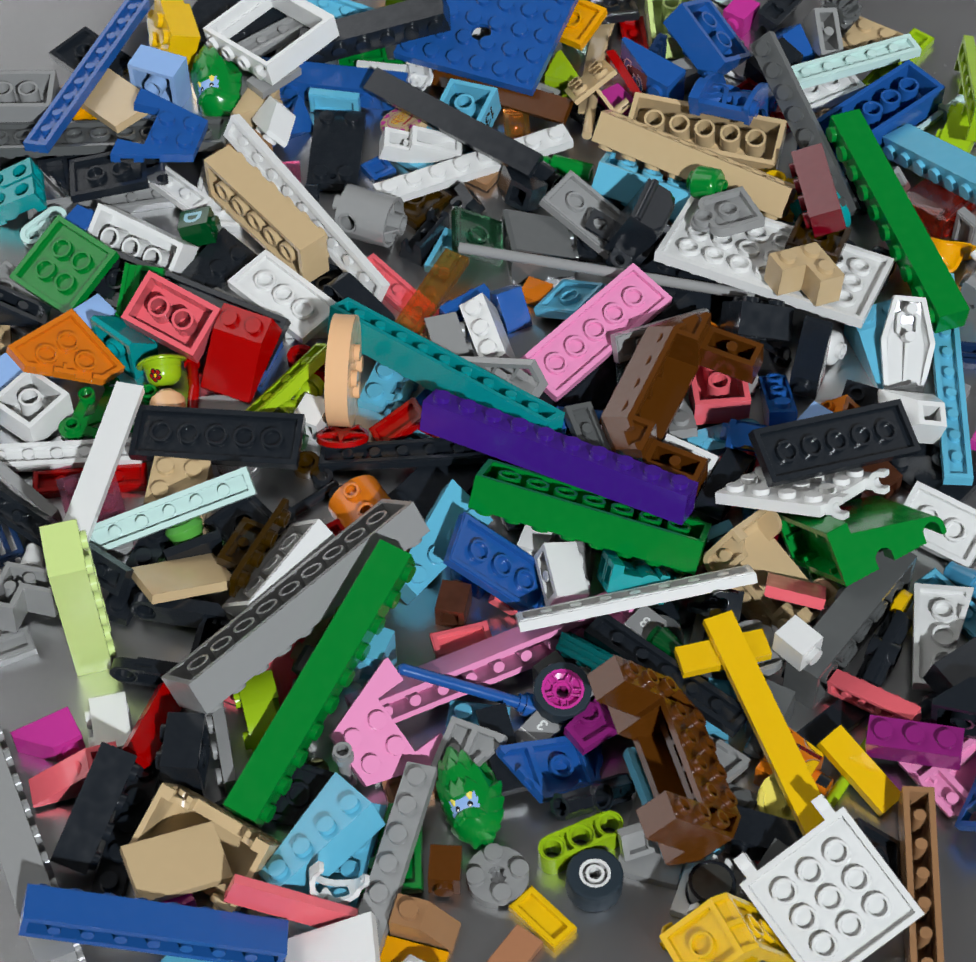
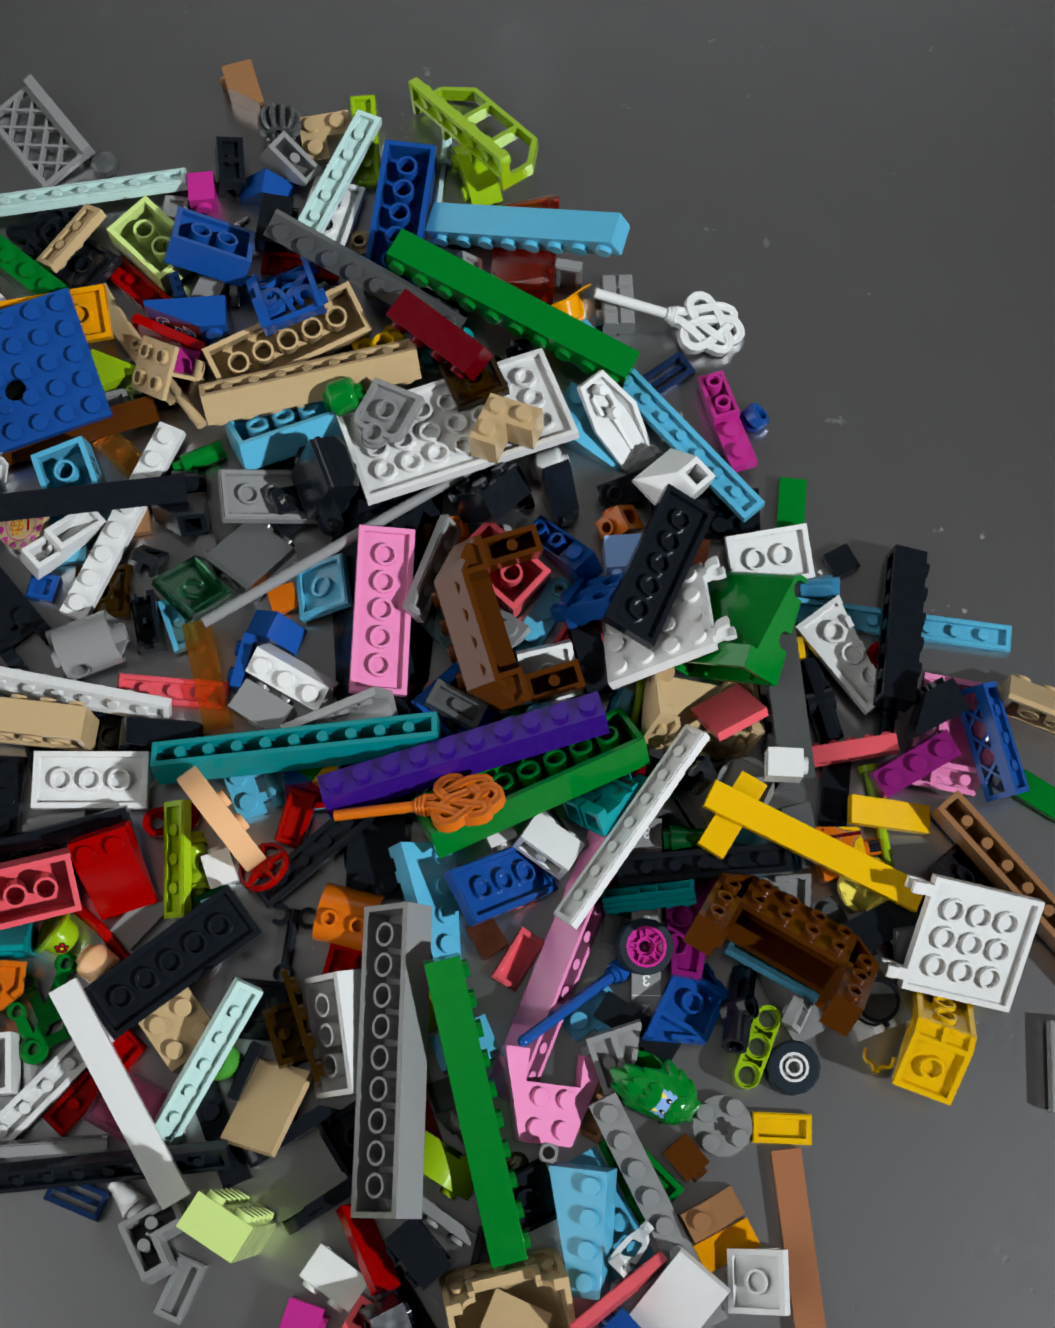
camera: 45 degrees left, 20 degrees up
dark brown tile [293,451,320,479] -> none
none -> orange piece [333,773,506,833]

